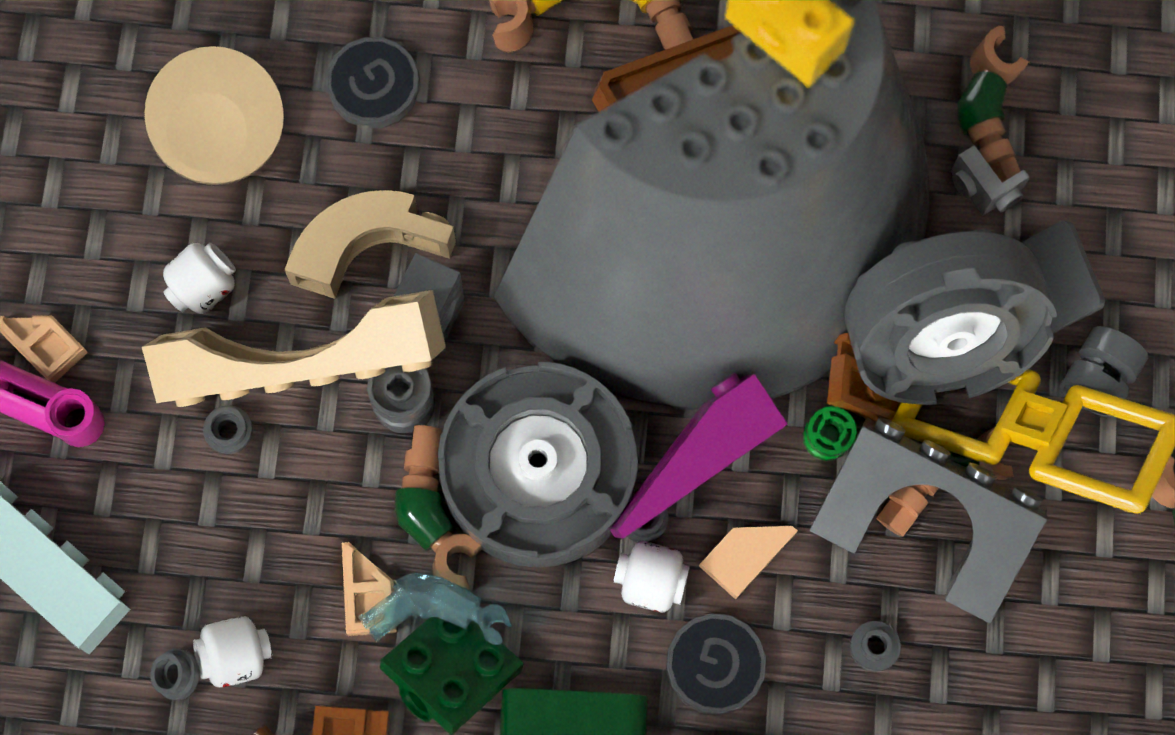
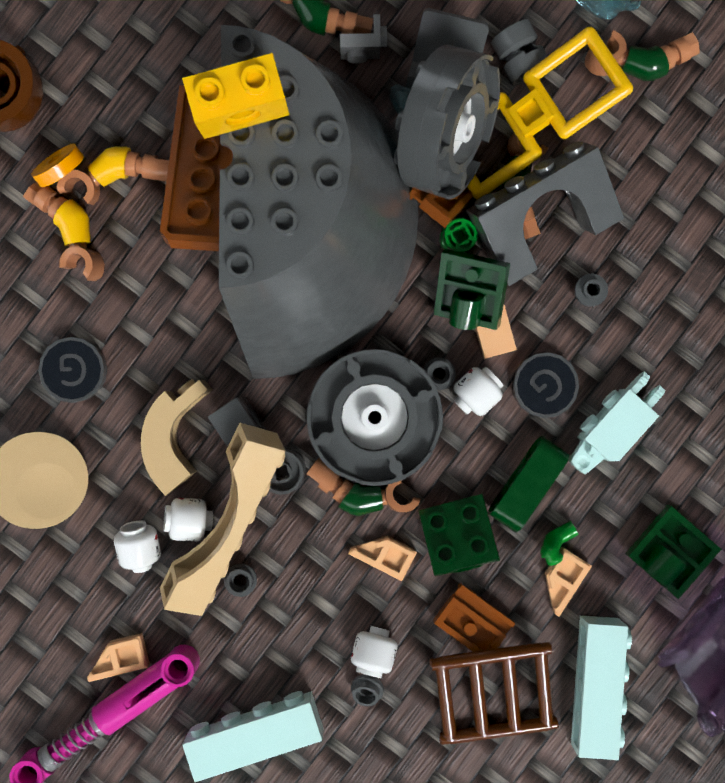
camera: 55 degrees left, 15 degrees up
clear light blue arm [358,573,512,644] -> none
magenta wedge [610,373,787,538] -> none
none -> white head [163,498,213,542]
none -> dark green plate [434,249,511,330]

